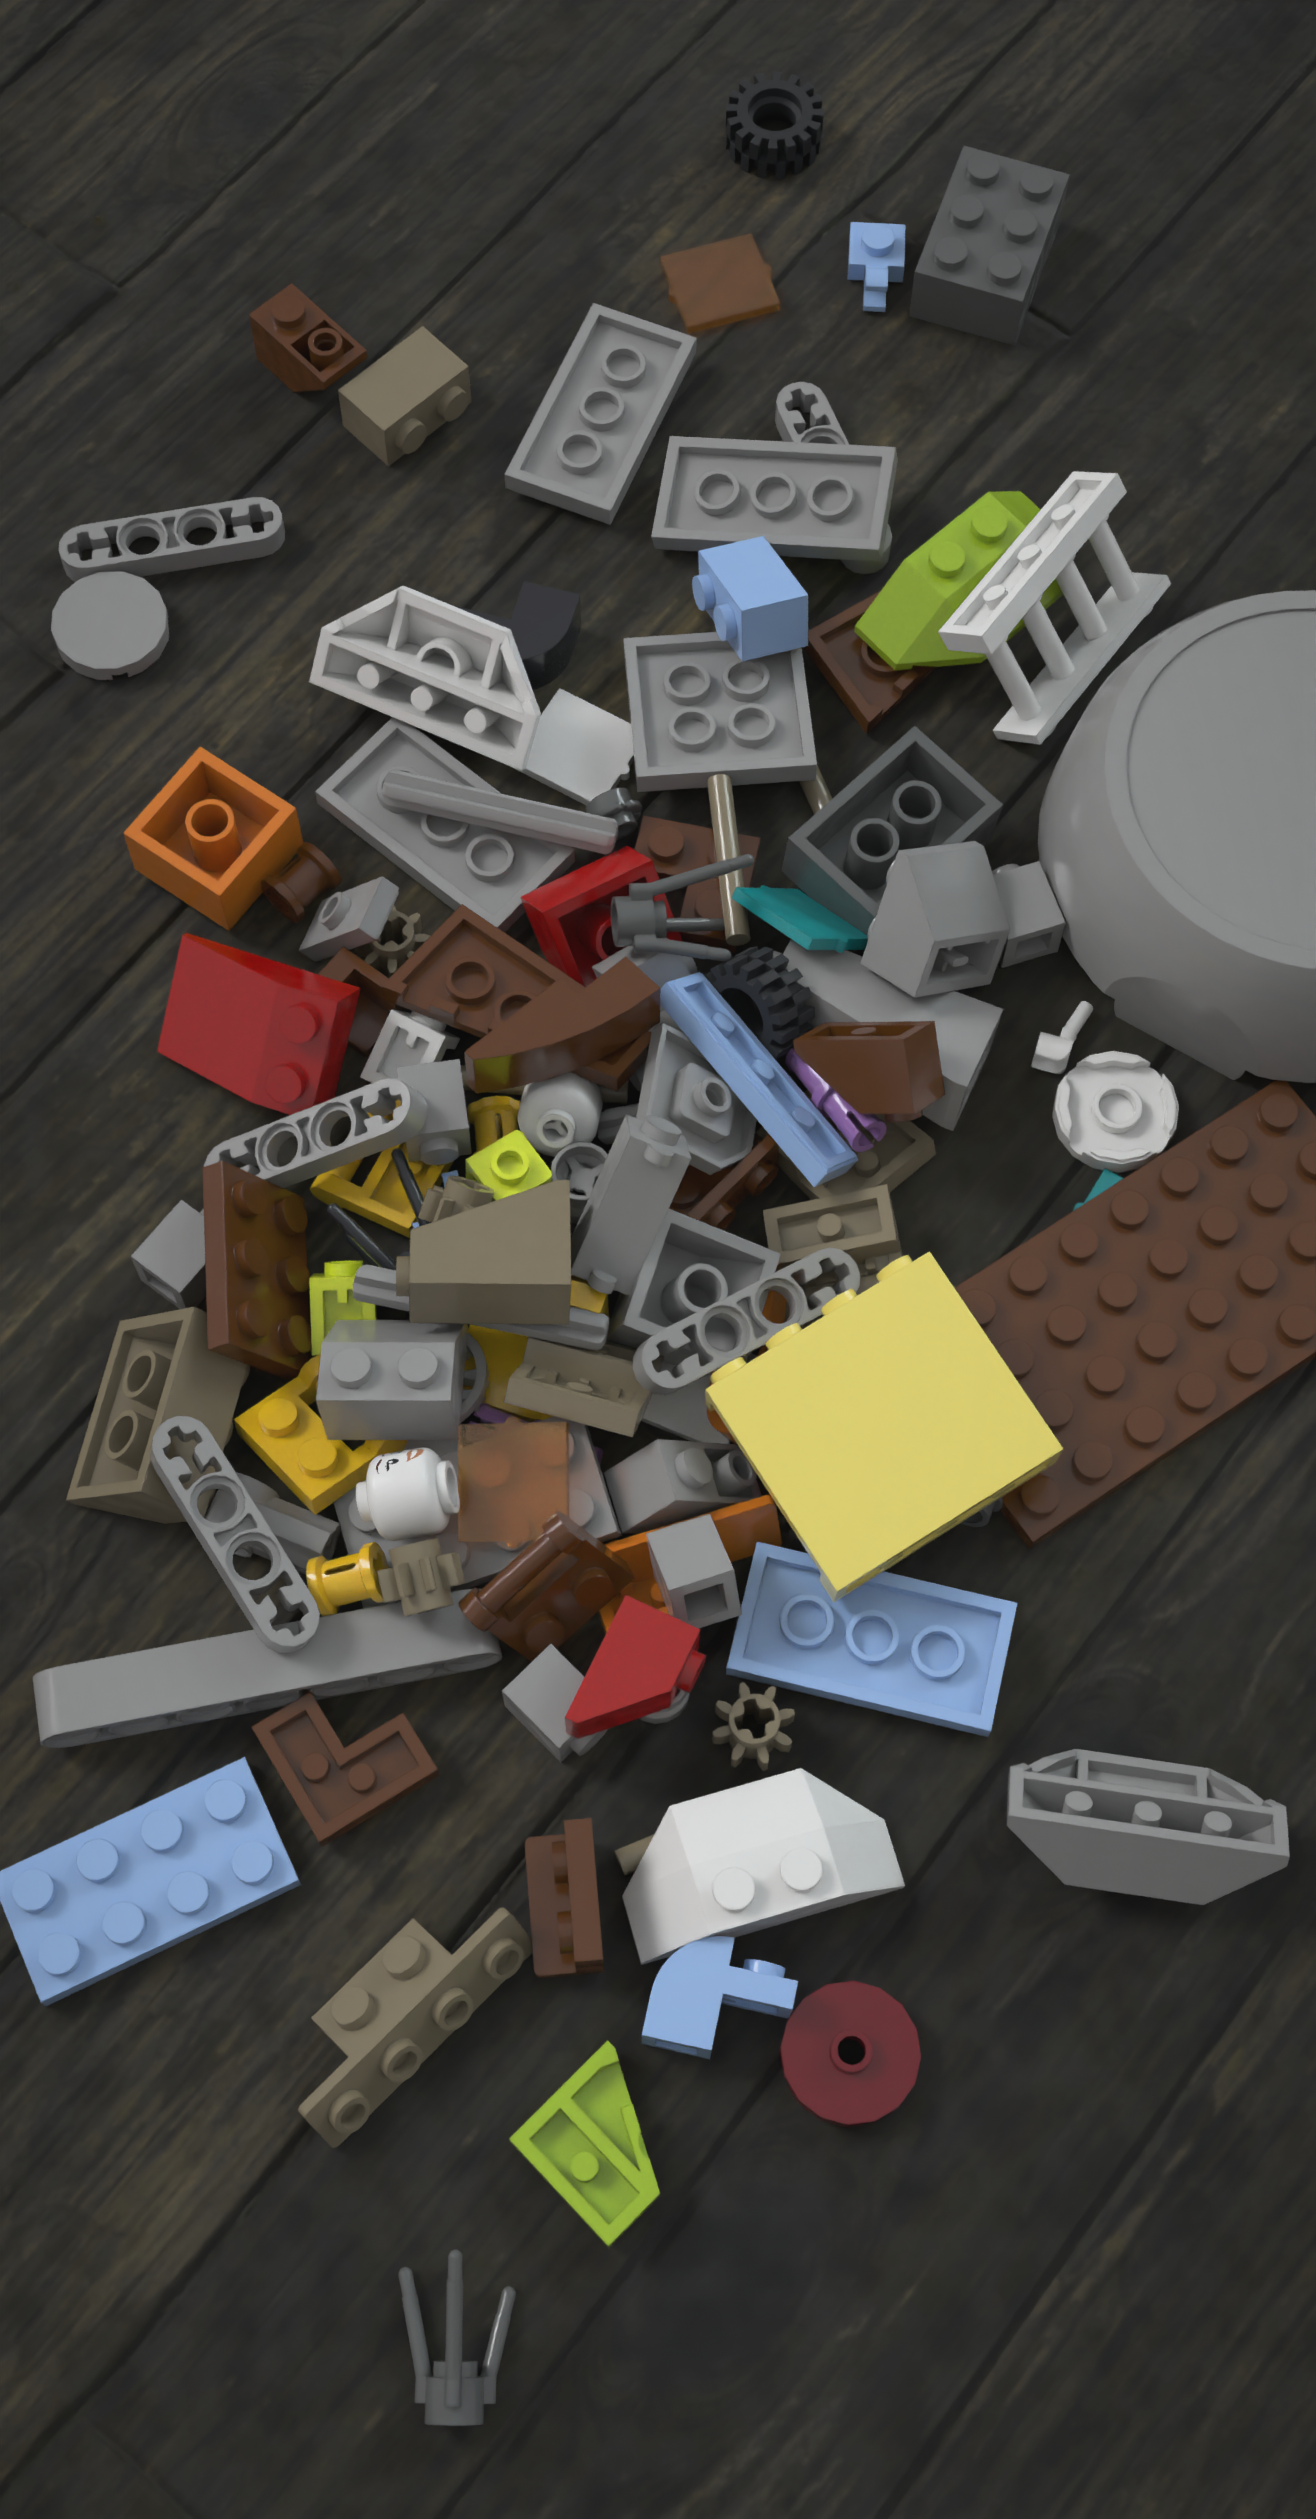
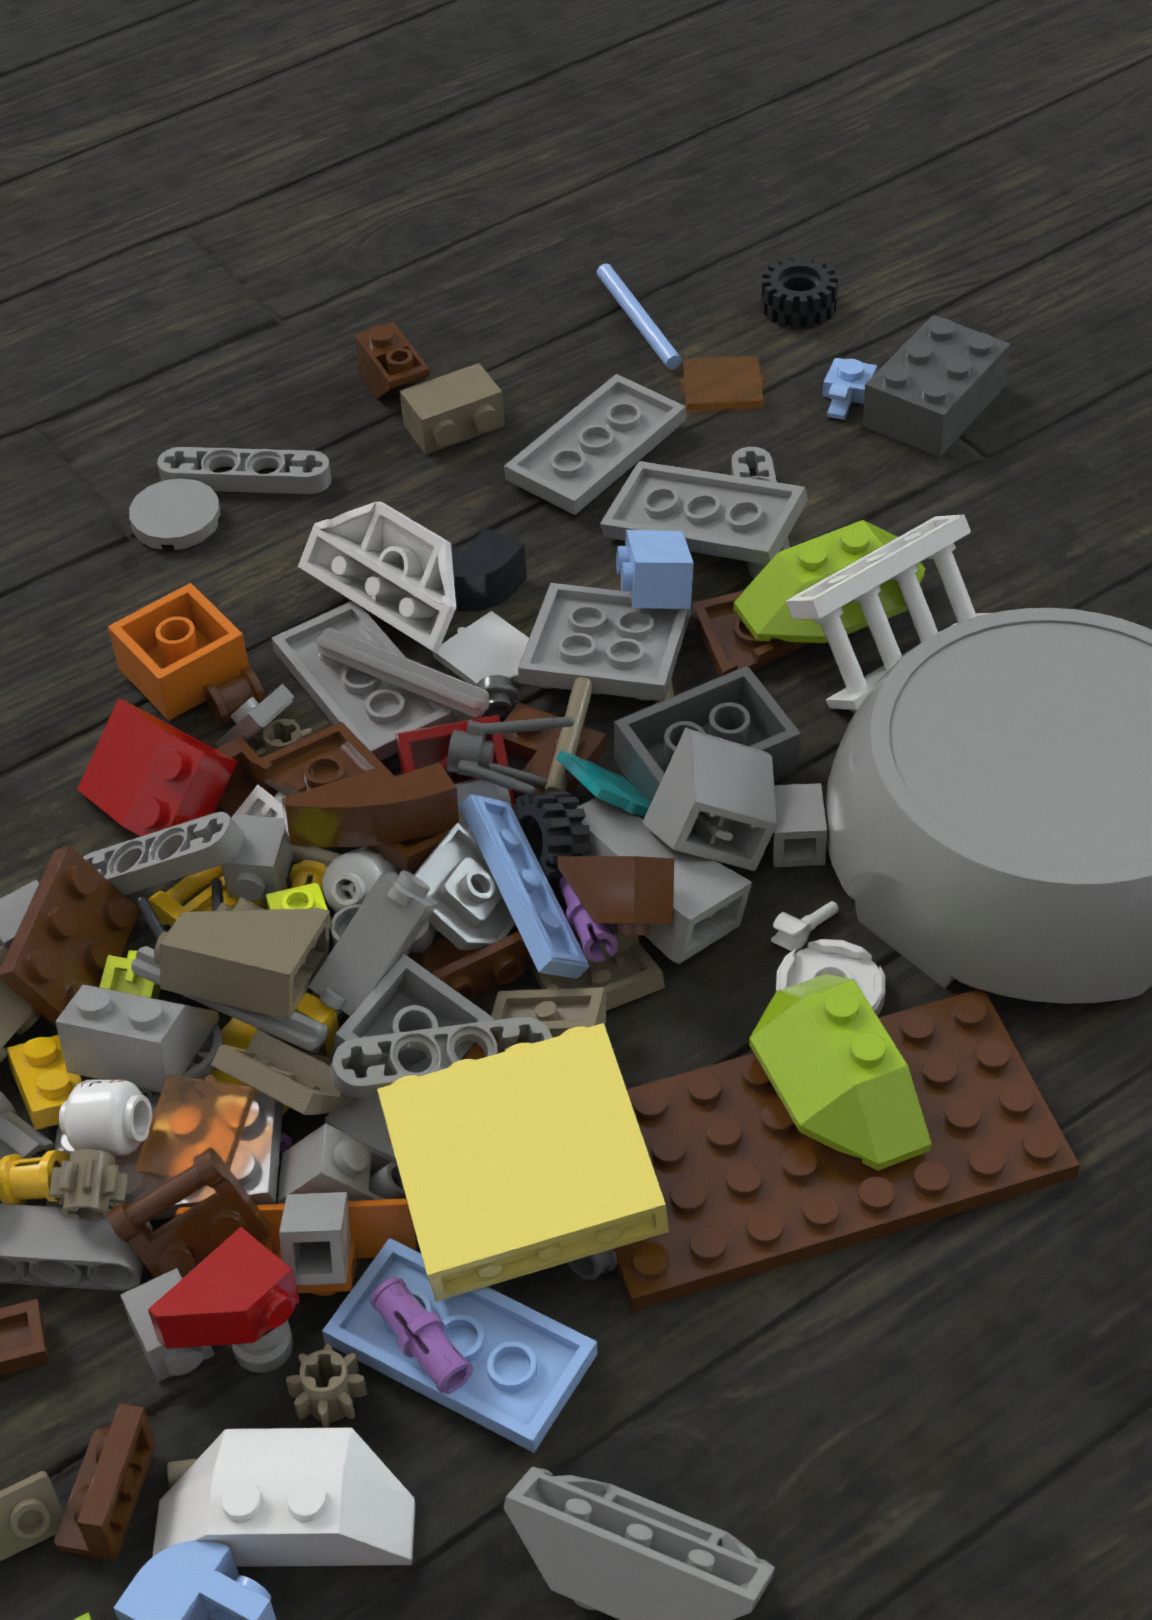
camera: 20 degrees right, 20 degrees down
none -> medium lavender pin [370,1277,473,1394]
none -> light blue bar [597,264,682,370]
none -> lime wedge [749,974,932,1171]

